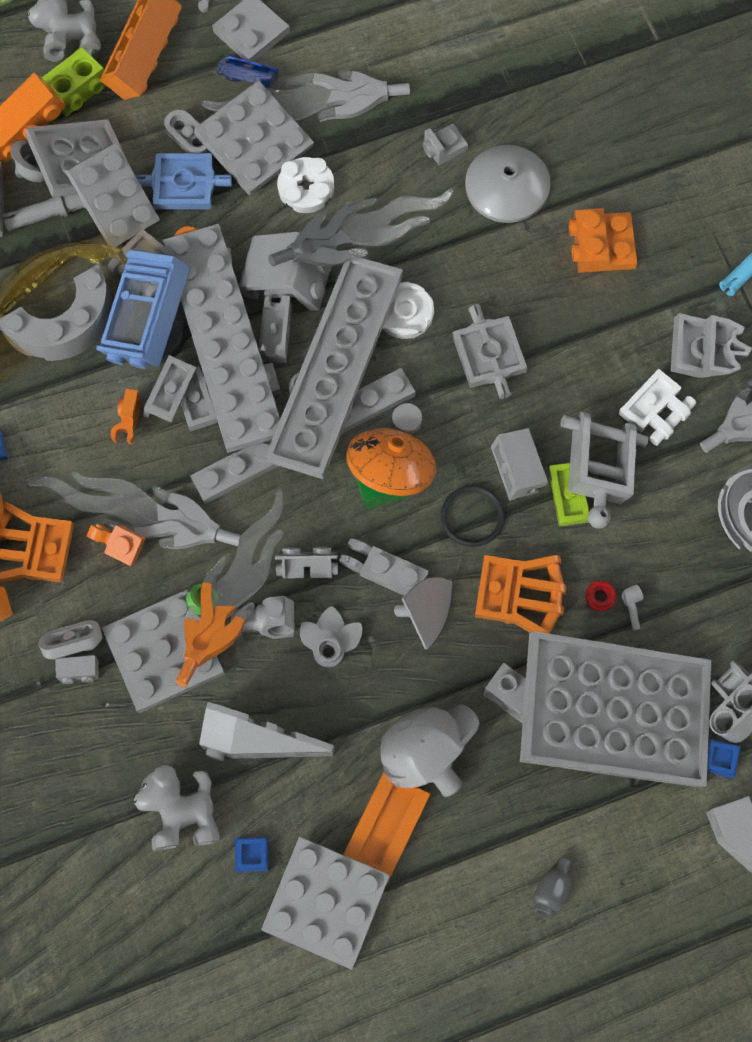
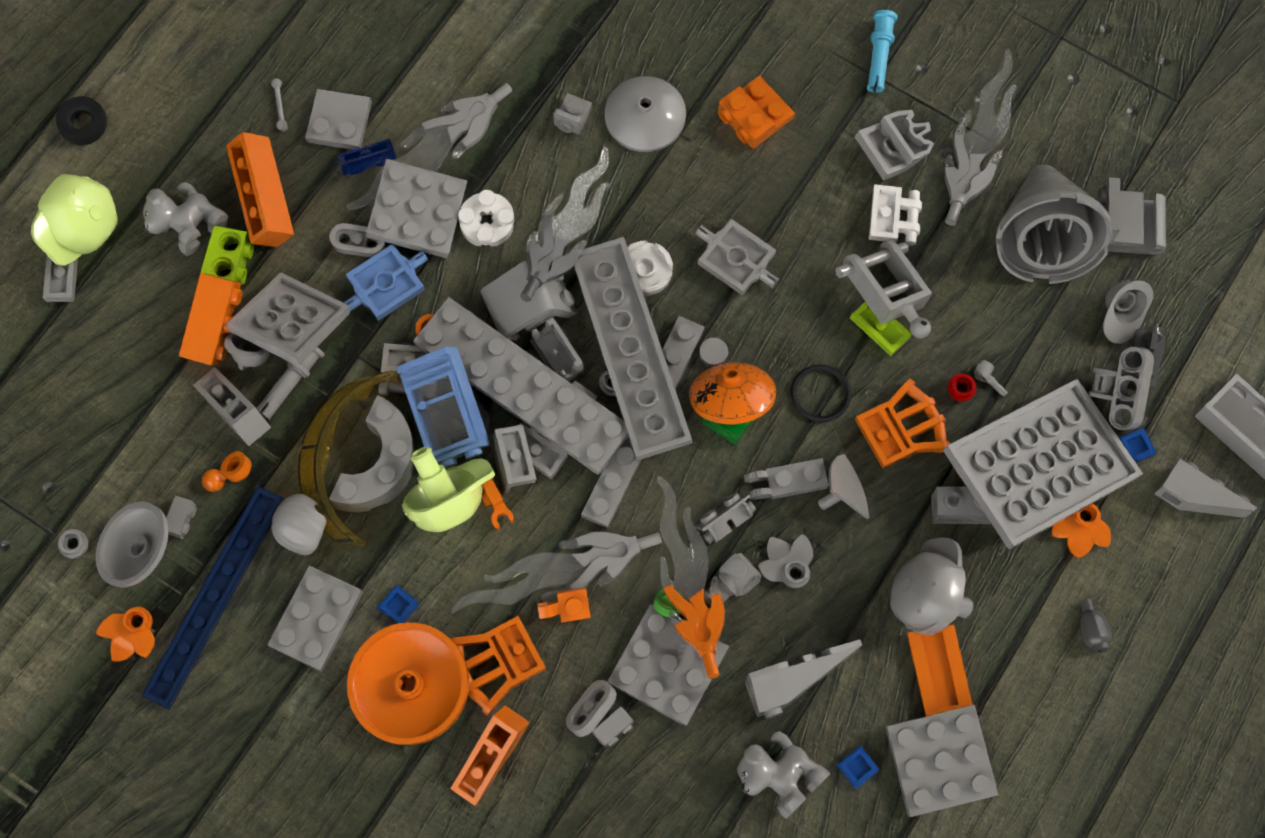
camera: 40 degrees left, 0 degrees up
light grey plate [65,143,160,249] -> none
light grey hinge [491,428,548,501] -> none
none -> yellowish green piece [402,447,495,532]
none -> orange plate [1052,504,1111,559]

